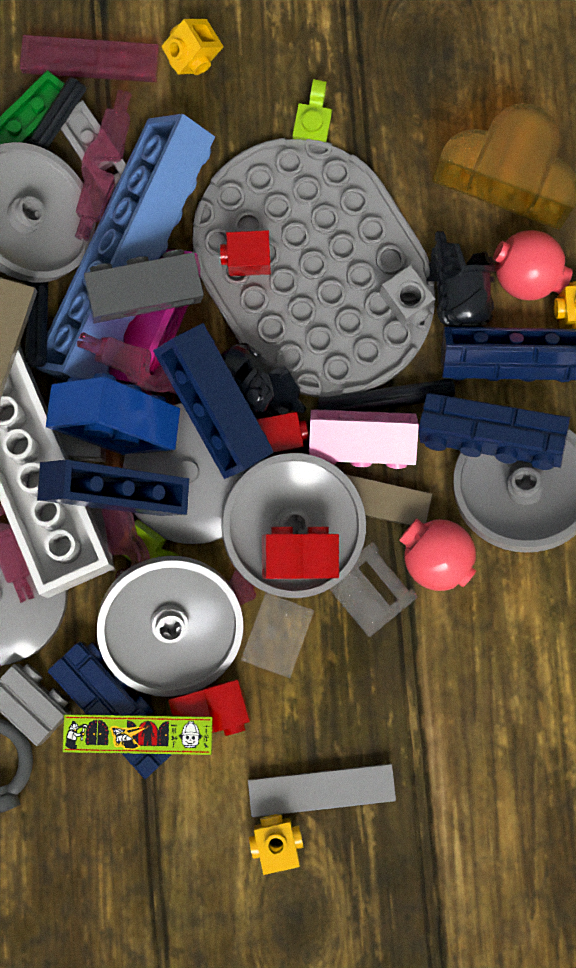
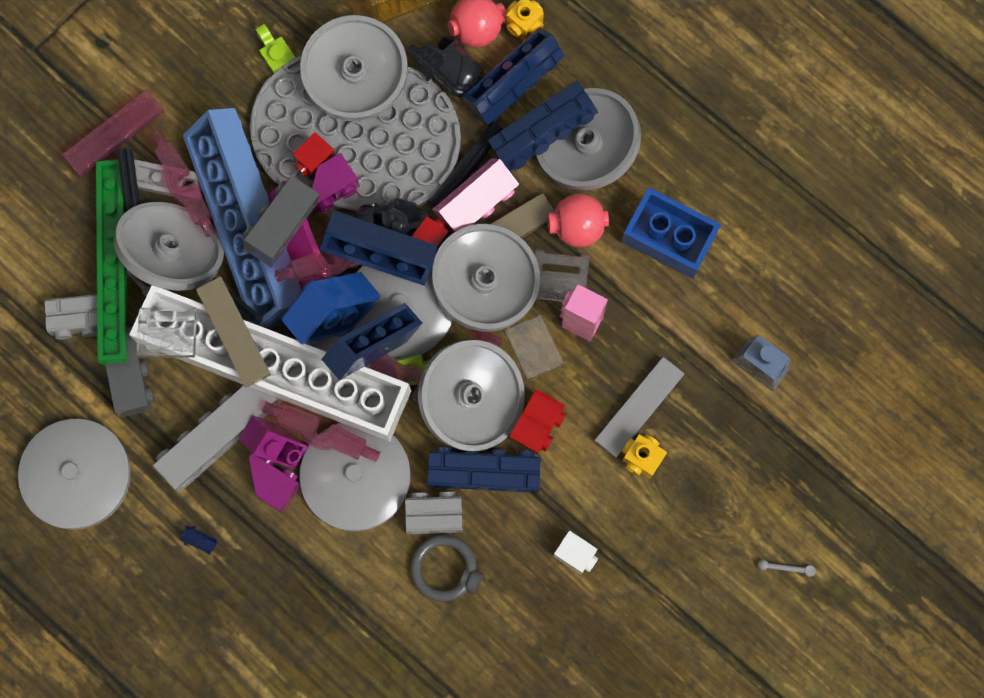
camera: 45 degrees left, 5 degrees down
tile [63,714,213,755] -> none
yellow brick [161,19,224,75] -> none
red brick [262,527,339,579] -> none
light grey brick [380,265,435,327] -> none
none -> light grey dish [300,15,408,121]
none -> magenta slope [312,153,360,214]
none -> white brick [553,531,599,575]
none -> bright pink brick [560,284,608,342]
none -> blue brick [621,187,721,278]
none -> sand blue torso [731,335,790,392]

